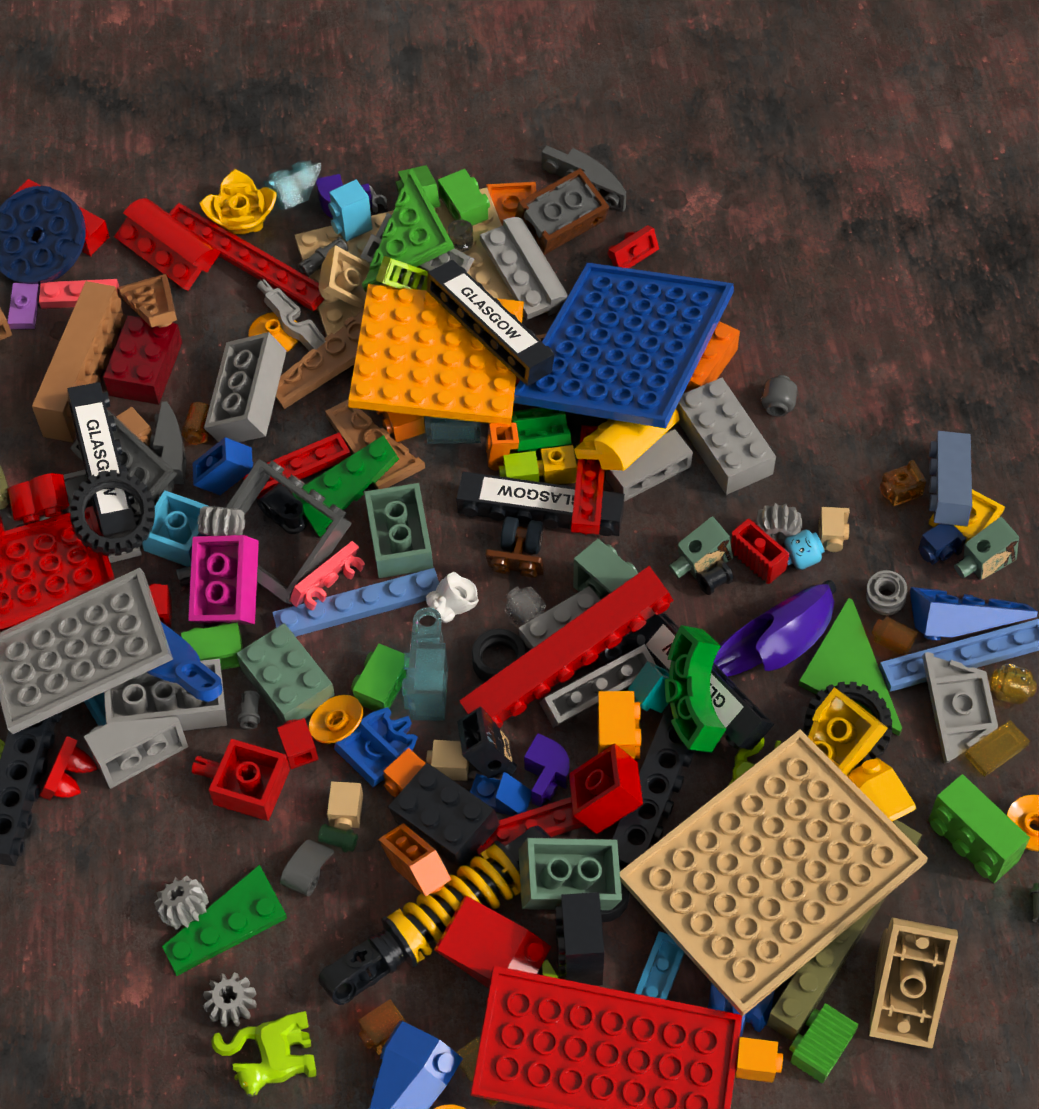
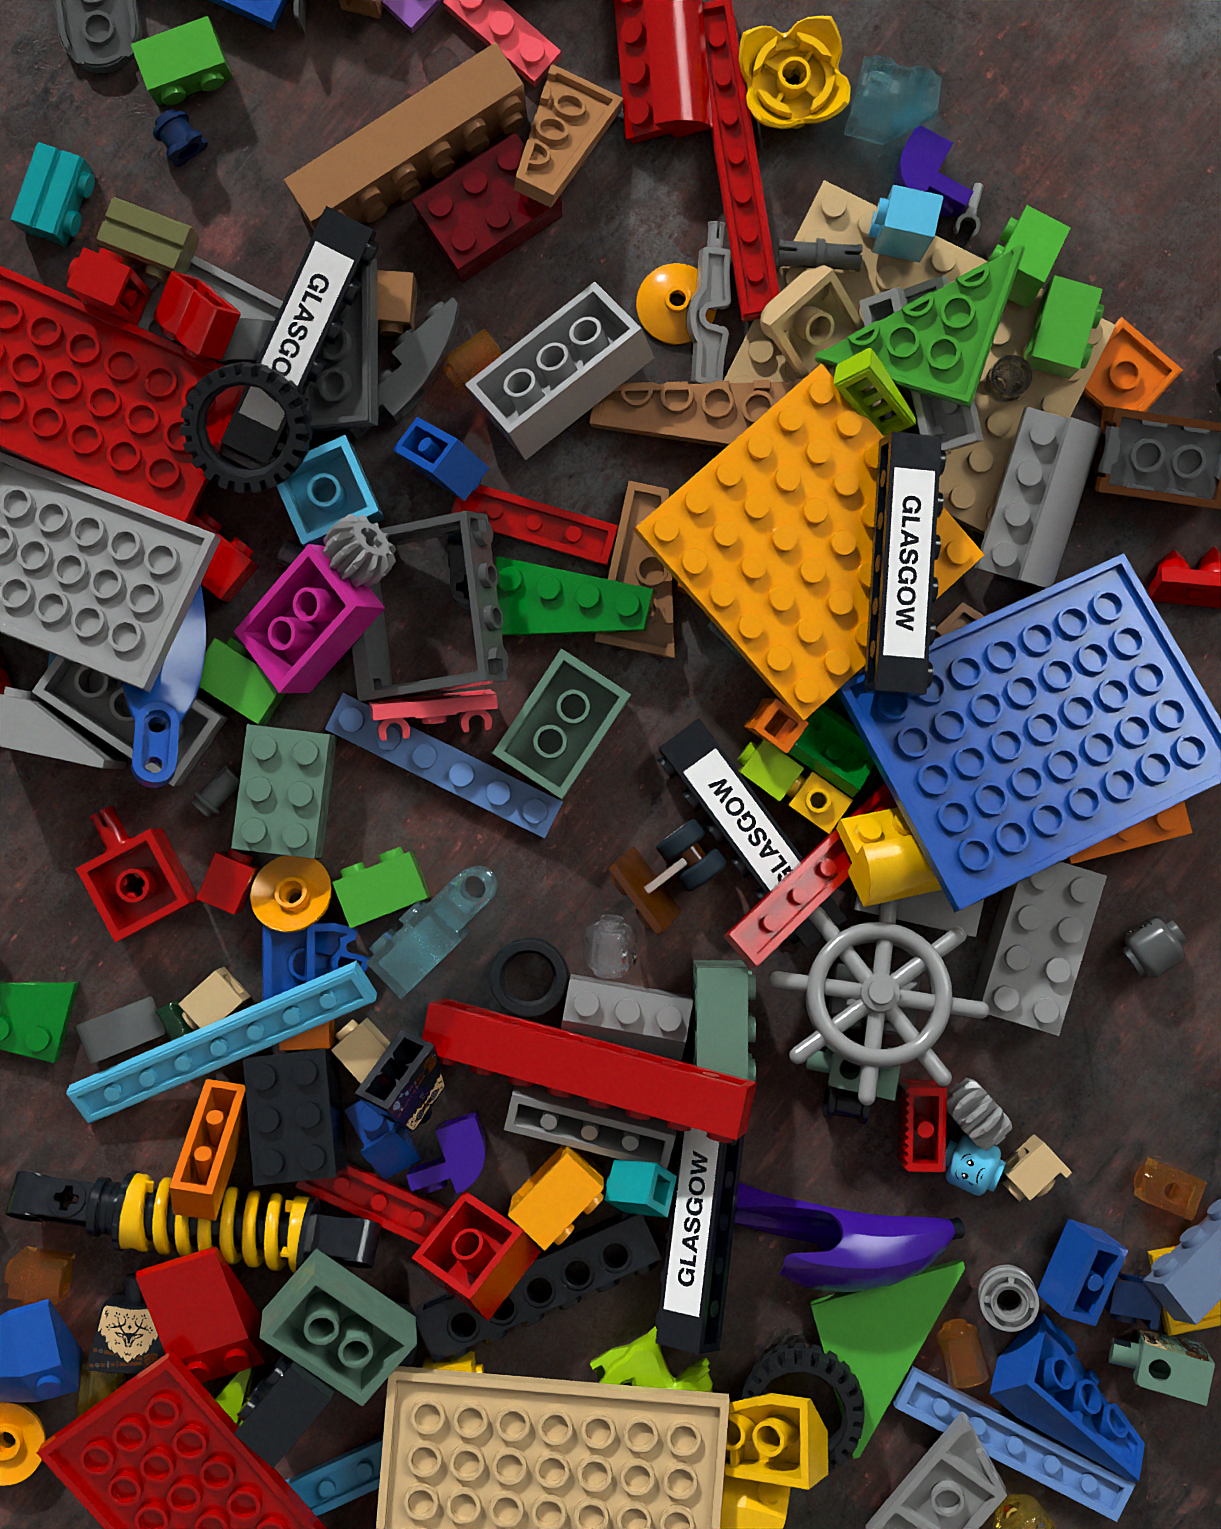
camera: 40 degrees right, 30 degrees up
white hair [426,572,479,623] -> none
green brick [665,625,727,752] -> none
none -> medium azure tile [66,961,377,1124]
none -> torso [87,1273,165,1374]
none -> light grey piece [769,900,989,1105]
none -> blue brick [1037,1219,1128,1326]

